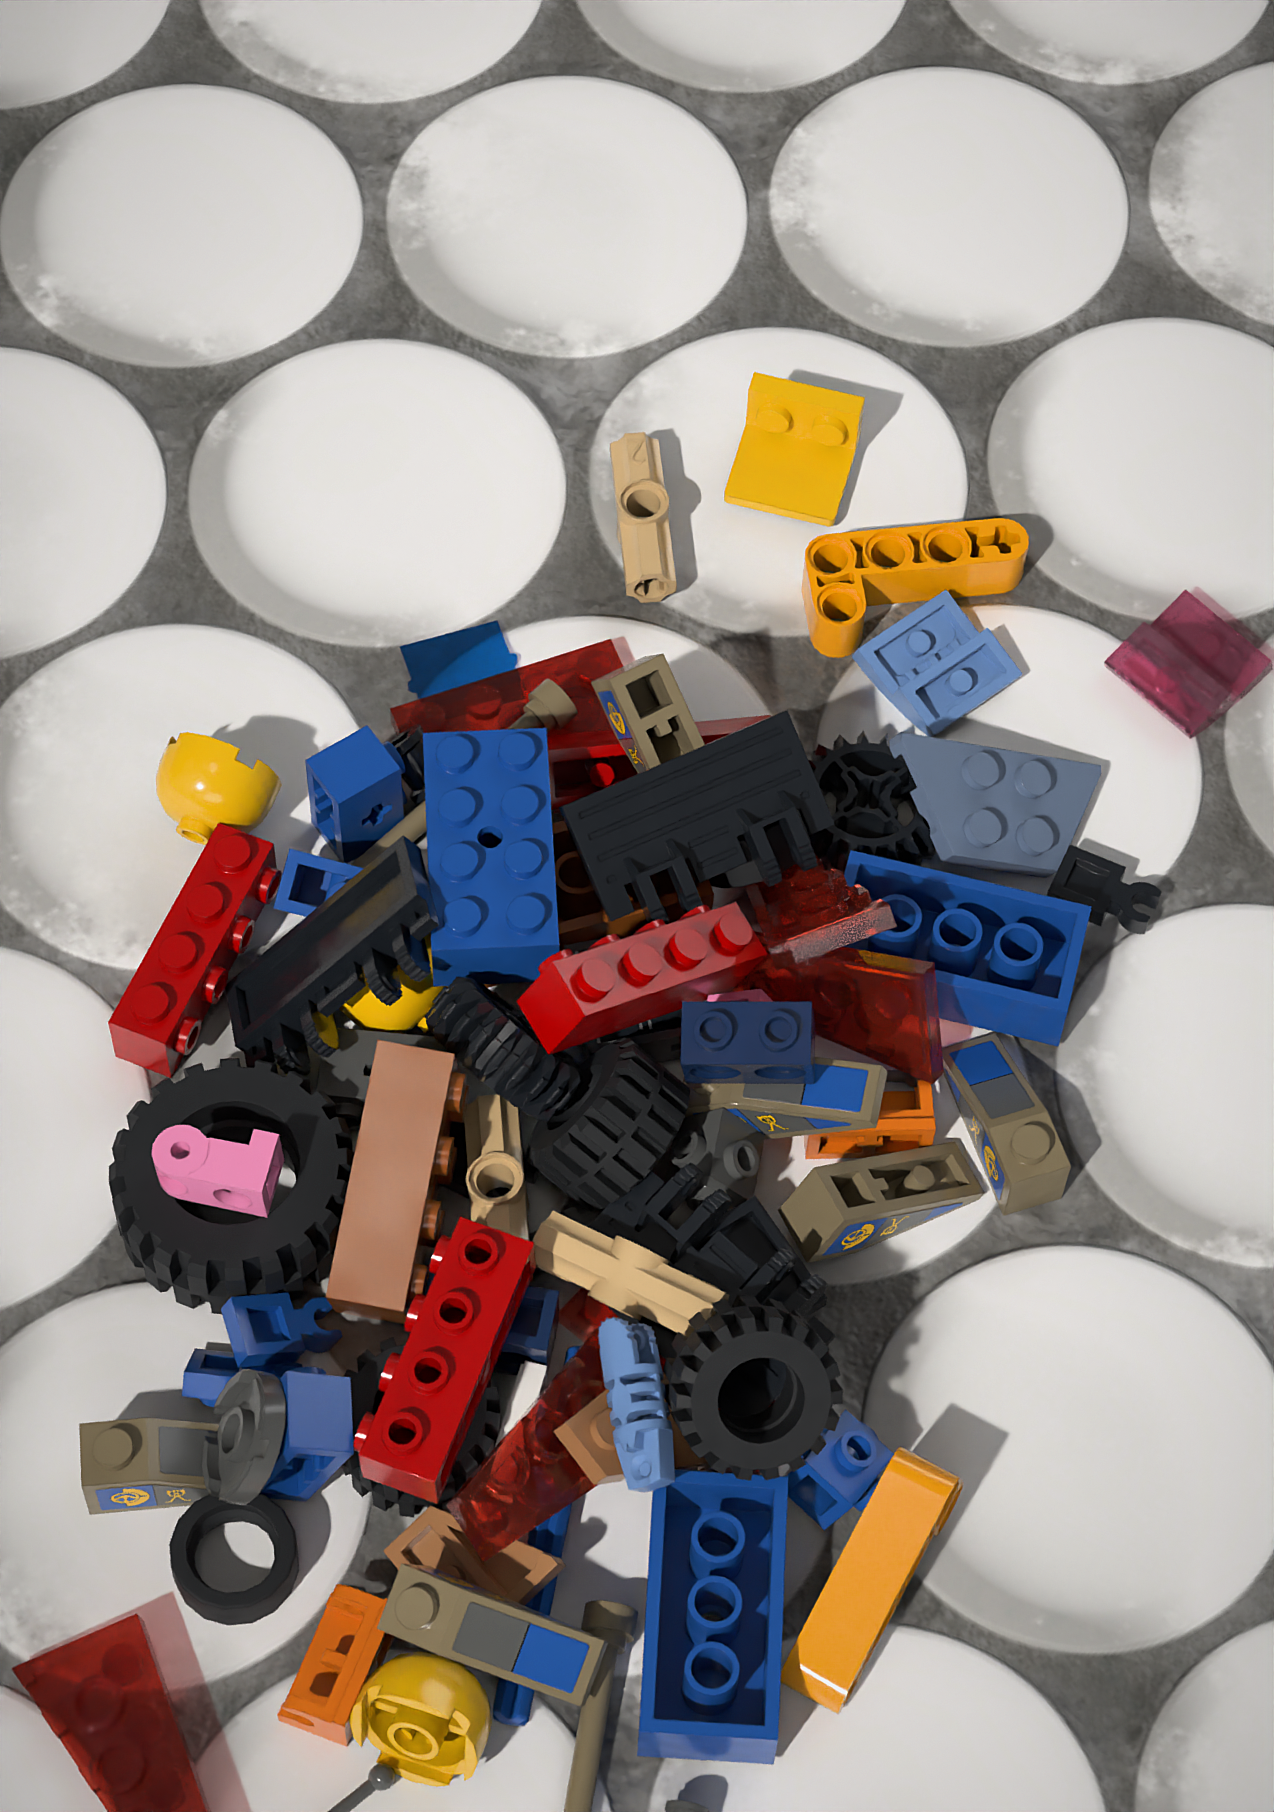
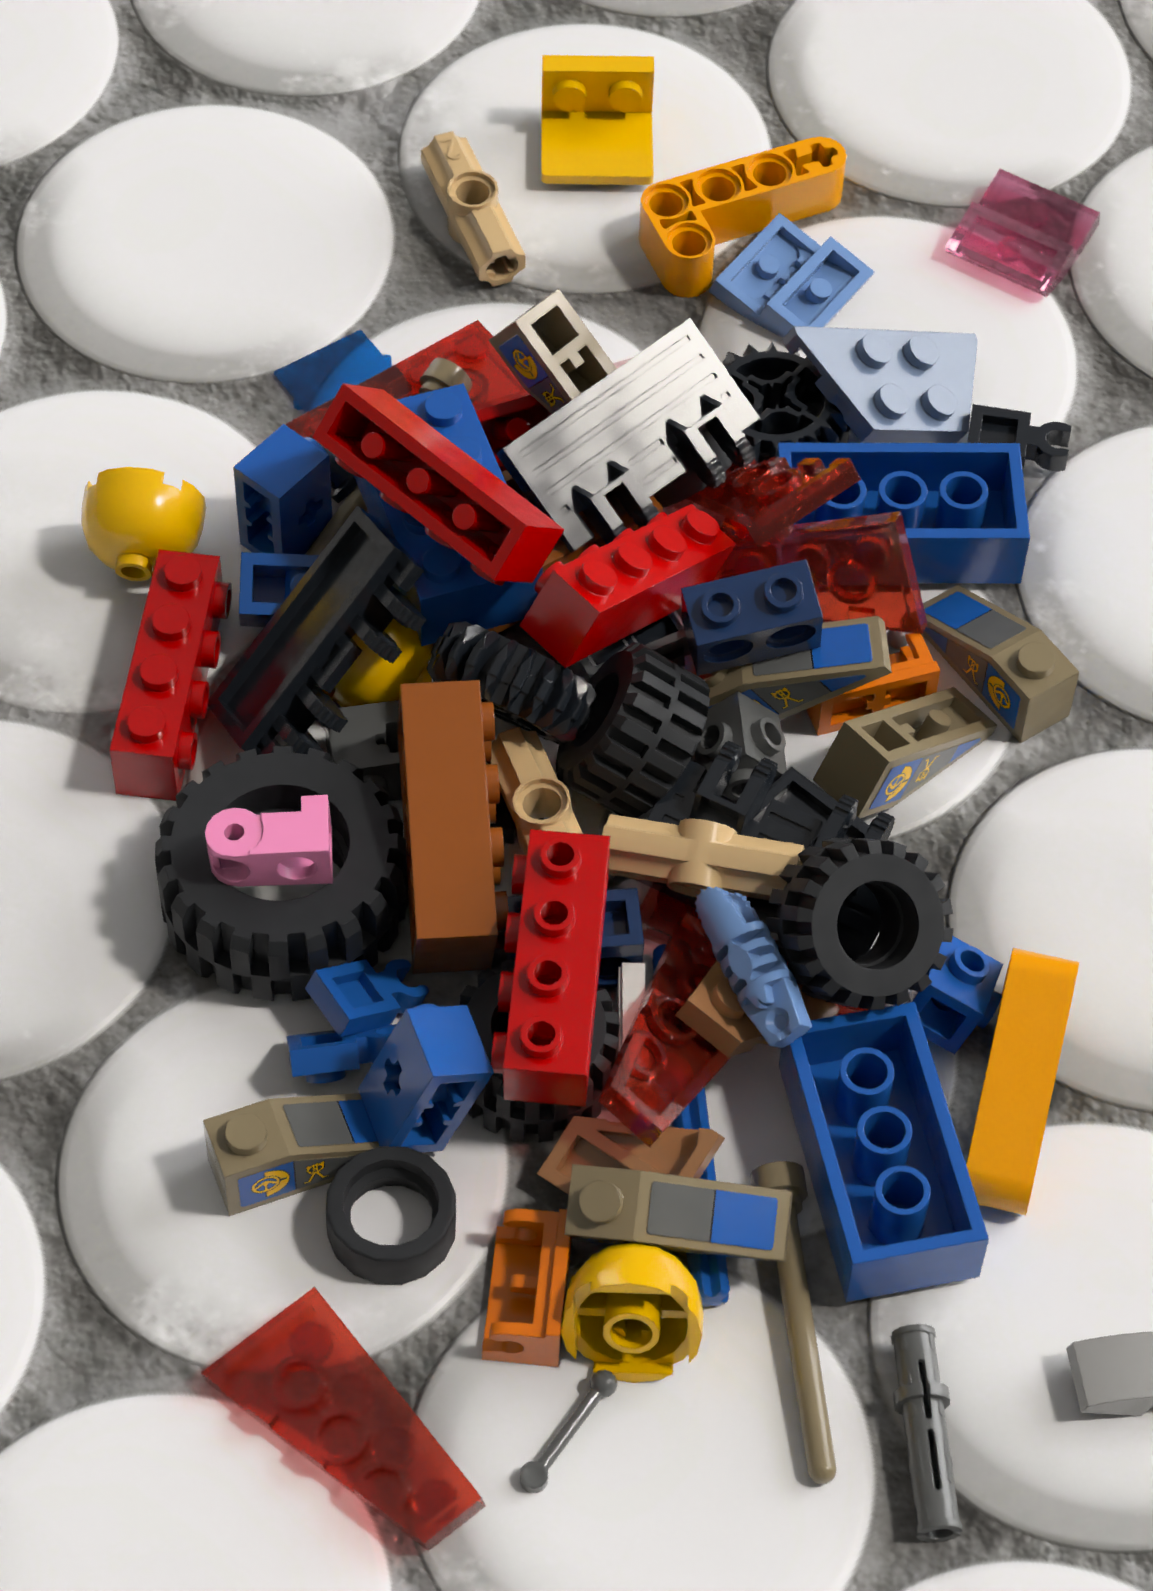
camera: 15 degrees left, 5 degrees down
dark grey tile [202,1369,286,1505] -> none
none -> red brick [312,383,565,585]

